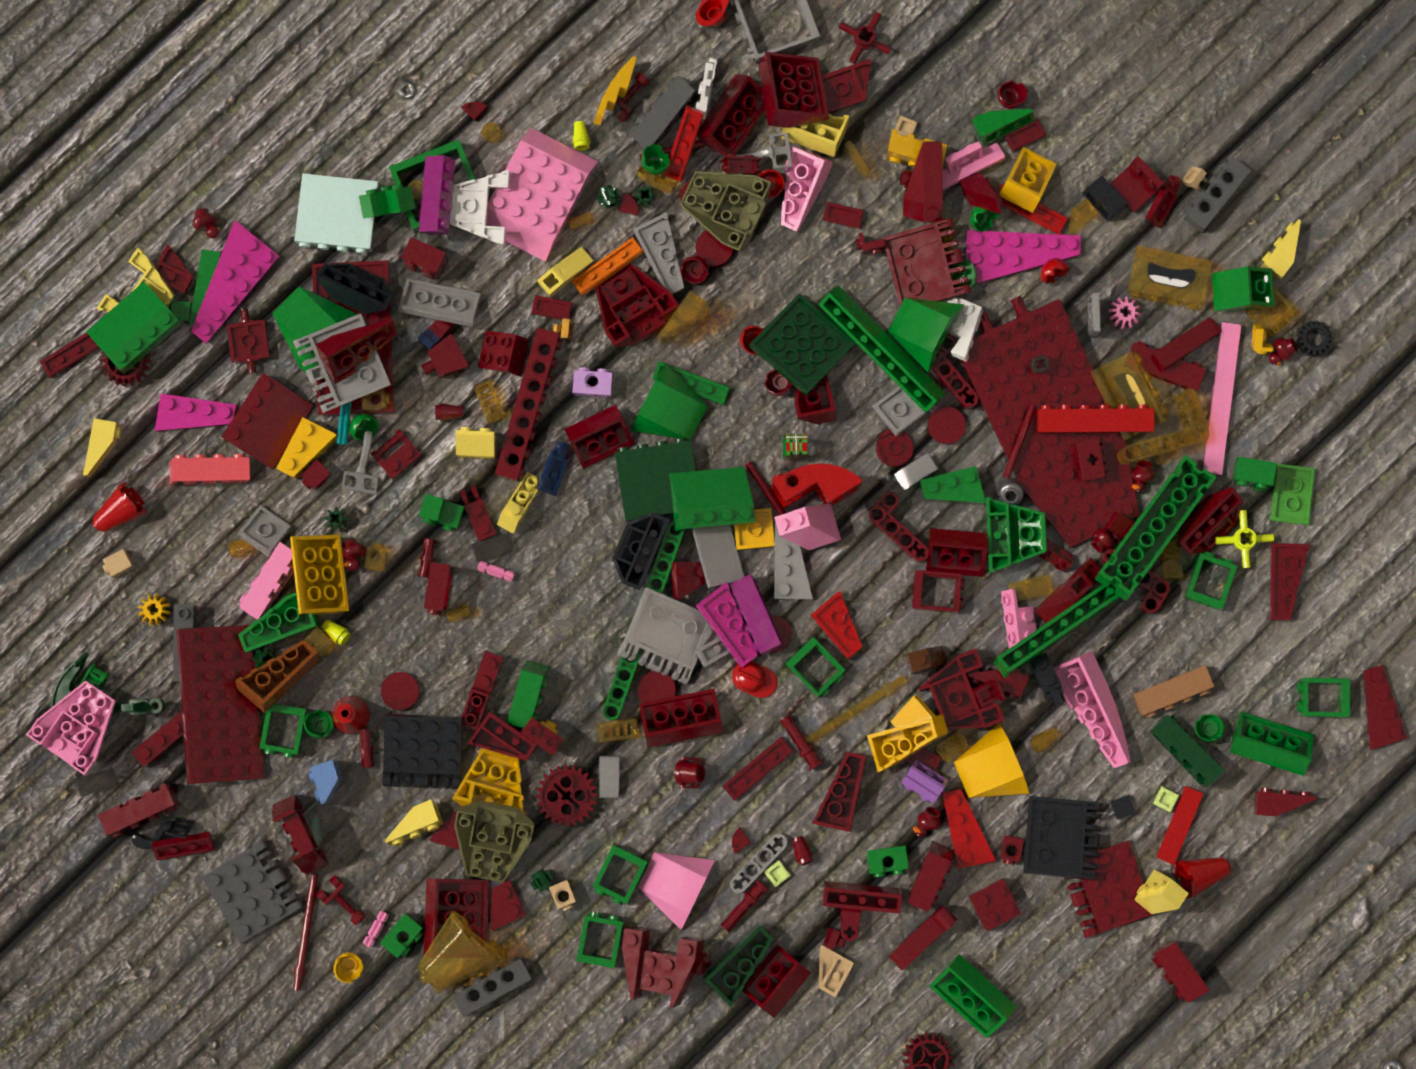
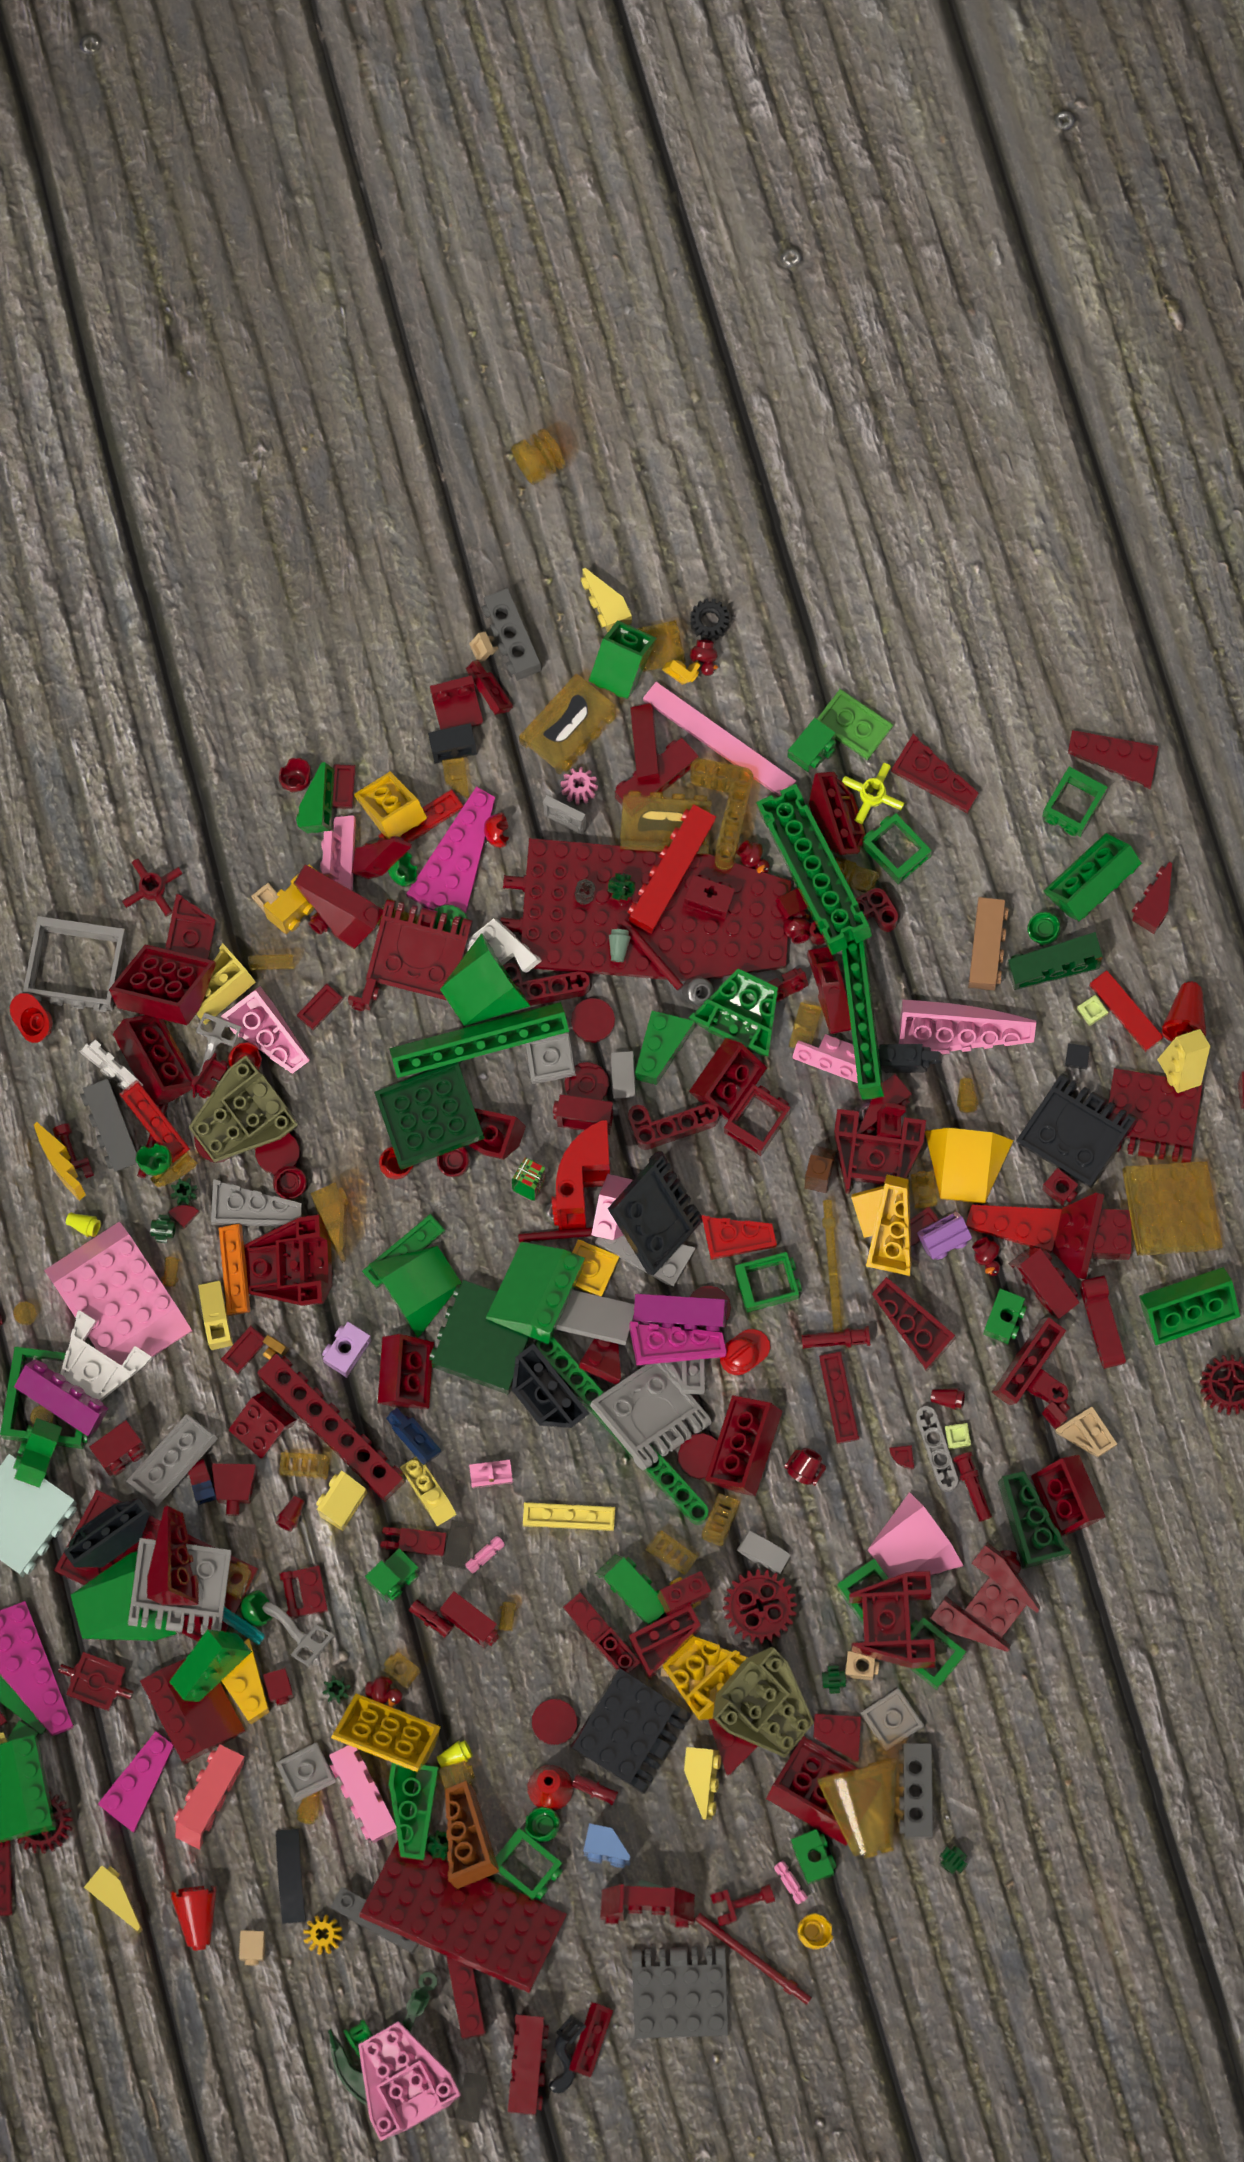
camera: 60 degrees left, 10 degrees down
none -> green wedge [169,1629,252,1702]
none -> black slope [276,1829,306,1924]
none -> bright pink hips [469,1460,513,1488]
none -> clear yellow wheel [511,428,565,485]
none -> light yellow tile [523,1502,615,1531]
none -> dark red window [553,1094,614,1135]
none -> black hinge [607,1151,703,1275]
none -> dark green gear [608,873,635,901]
none -> sand green cone [609,929,631,962]
none -> clear yellow slope [646,1530,698,1575]
none -> dark red wedge [849,1571,935,1669]
none -> light grey tile [860,1688,924,1752]
none -> dark green gear [939,1846,968,1875]
none -> dark red wing [1053,1193,1104,1280]
none -> clear yellow plate [1122,1161,1223,1256]

